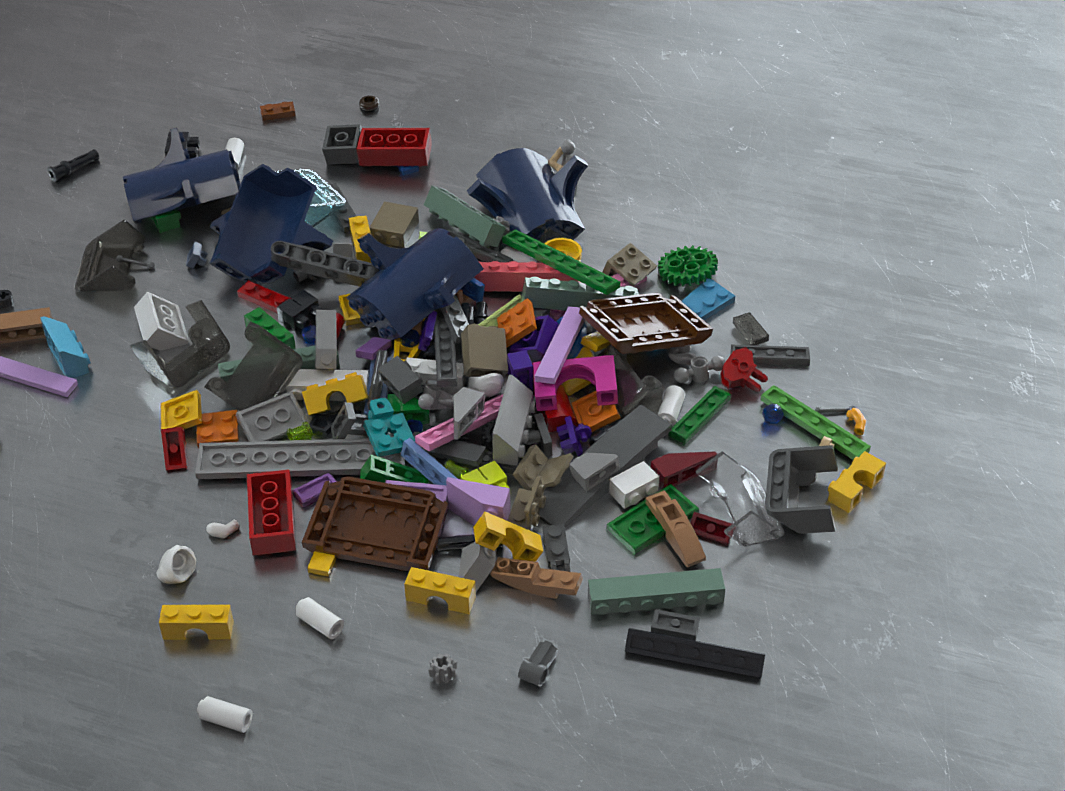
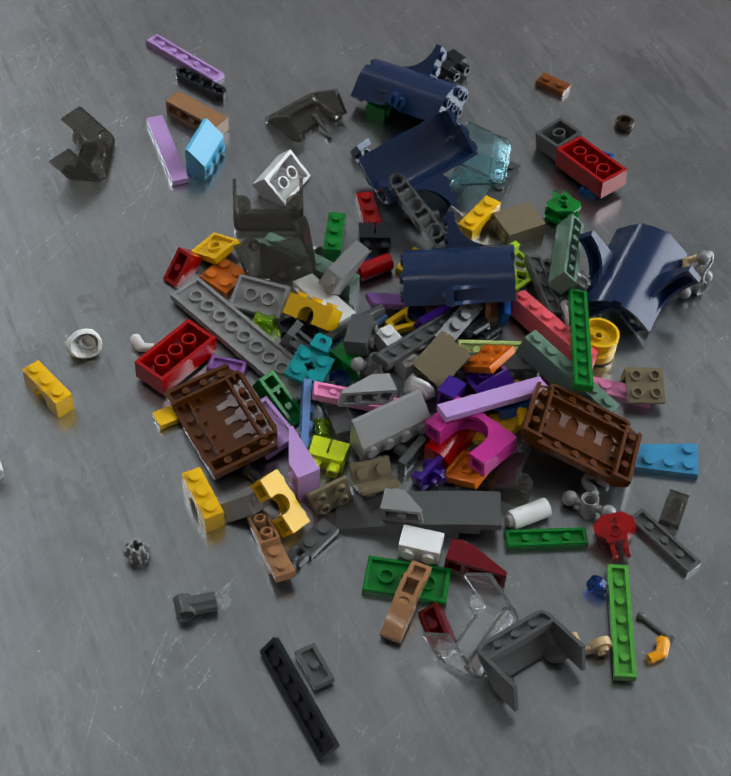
camera: 45 degrees right, 5 degrees up
black pin [47,149,100,182] -> none
white brick [225,138,244,169] -> none
white brick [296,597,344,640] -> none
sand green brick [588,568,725,615] -> none
green gear [658,245,718,286] -> none
yellow arch [828,451,886,513] -> none
none -> green hinge [544,190,581,224]

